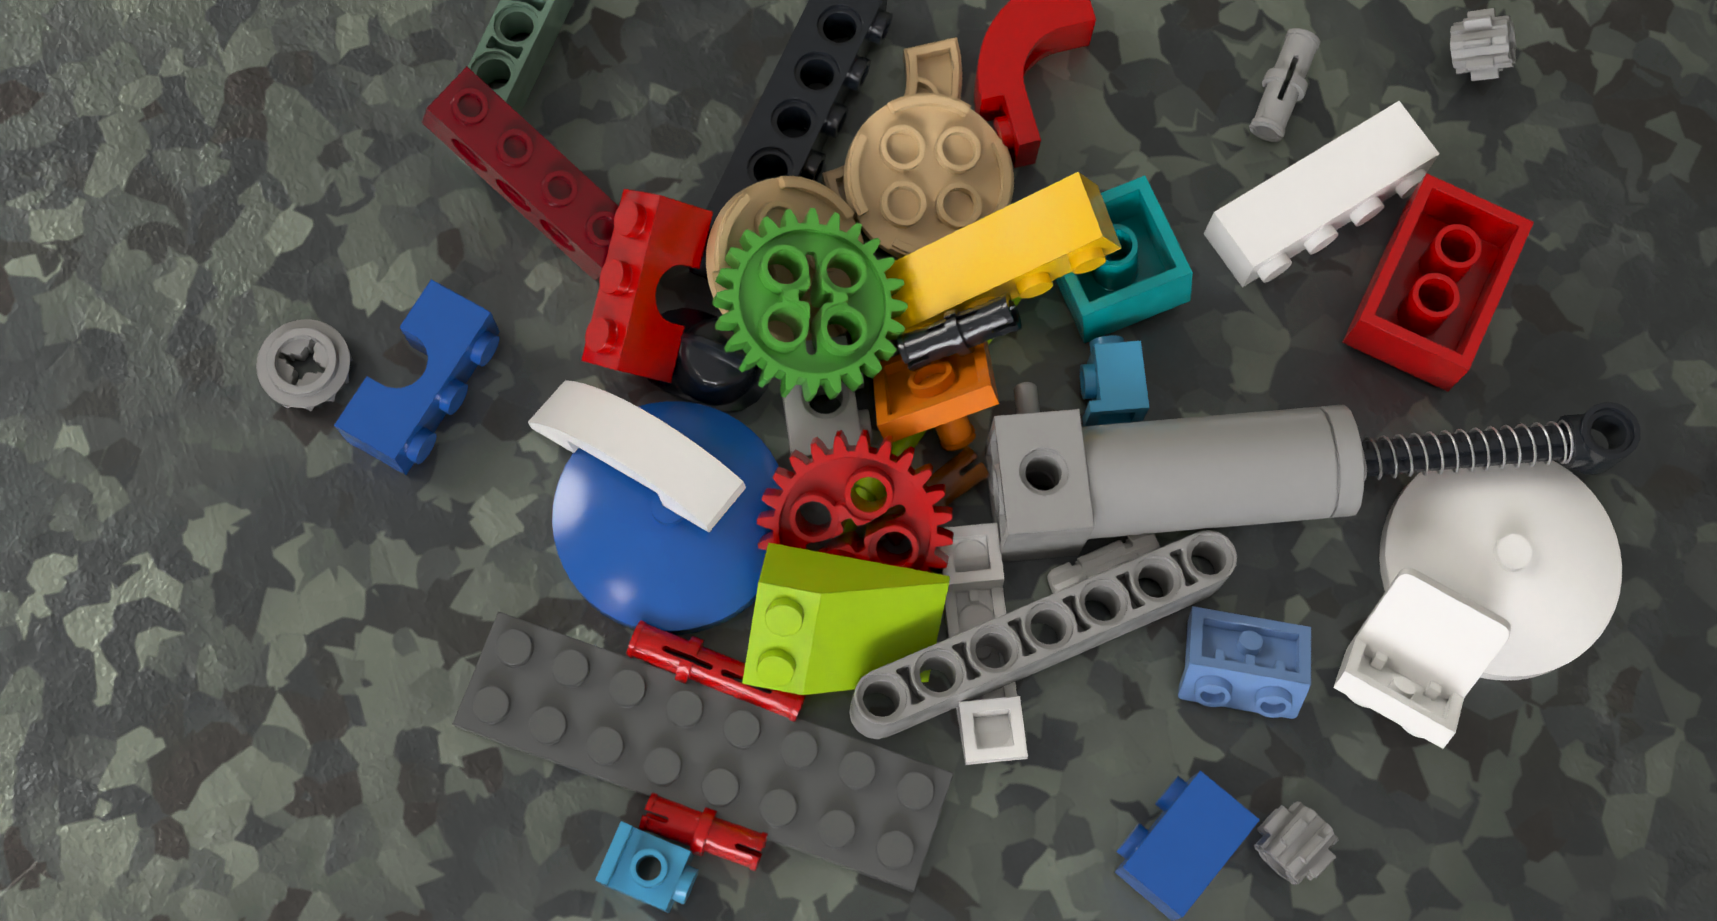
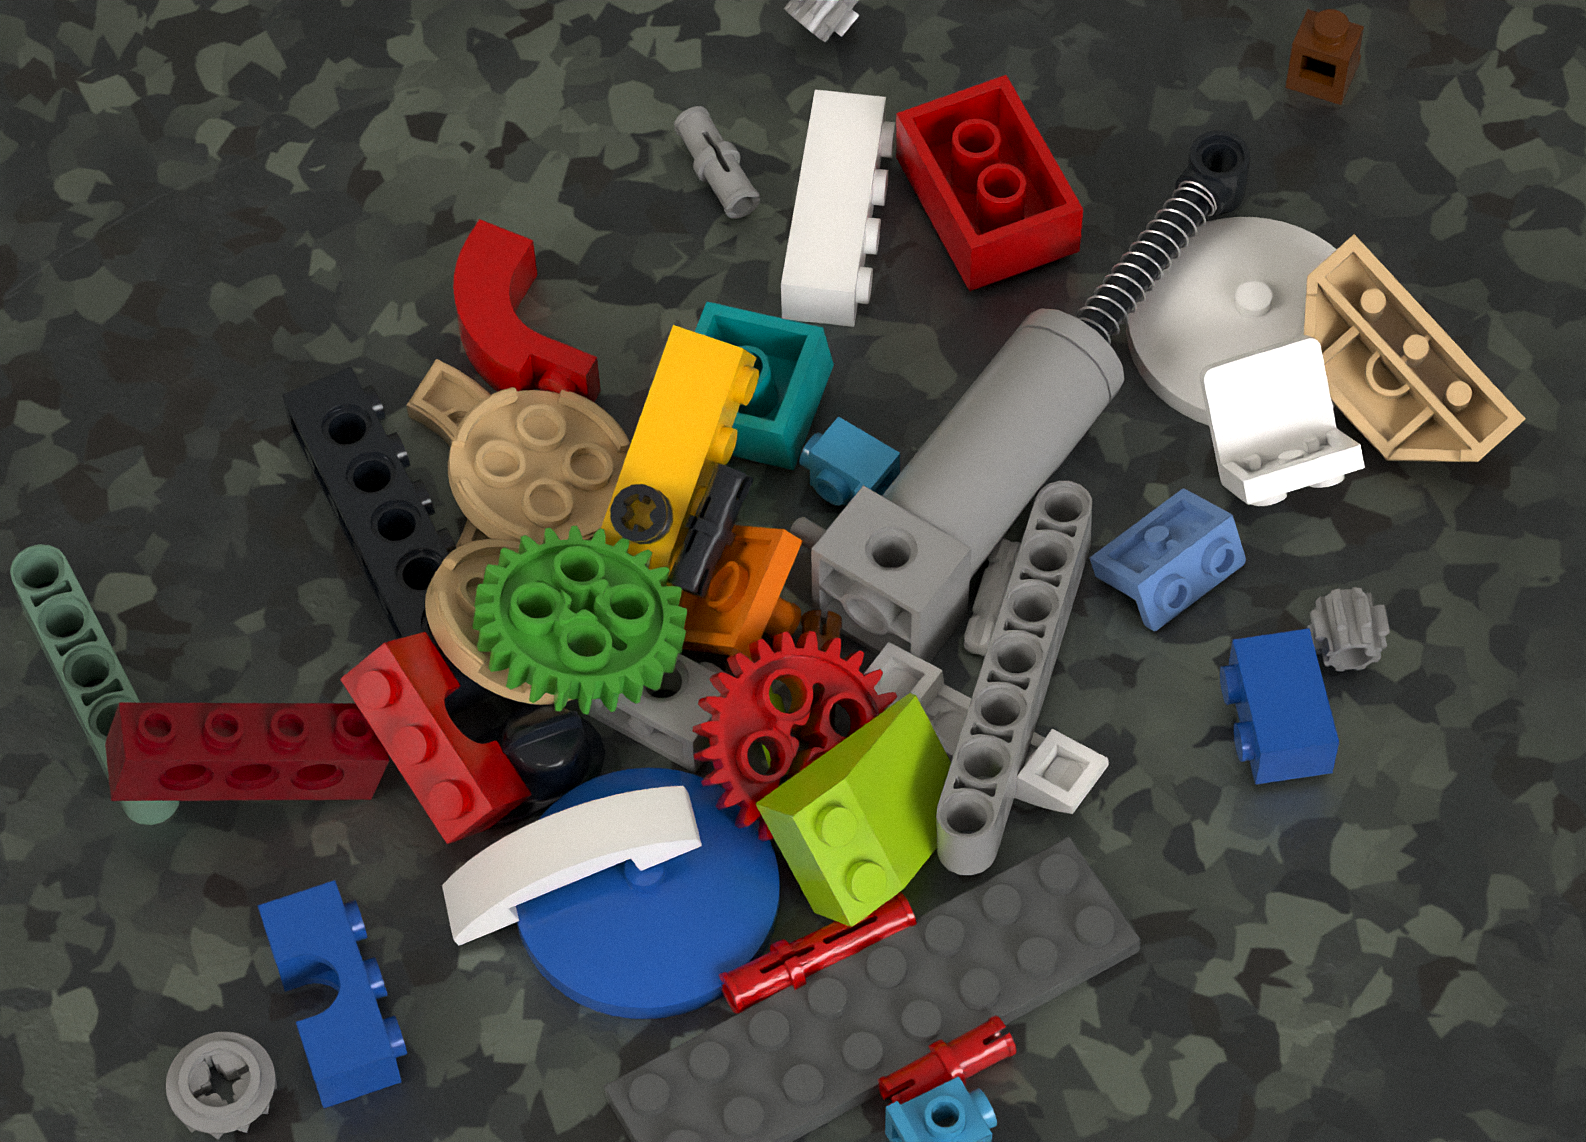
camera: 45 degrees left, 15 degrees down
none -> black bush [610,484,673,545]
none -> tan wedge [1304,234,1526,462]

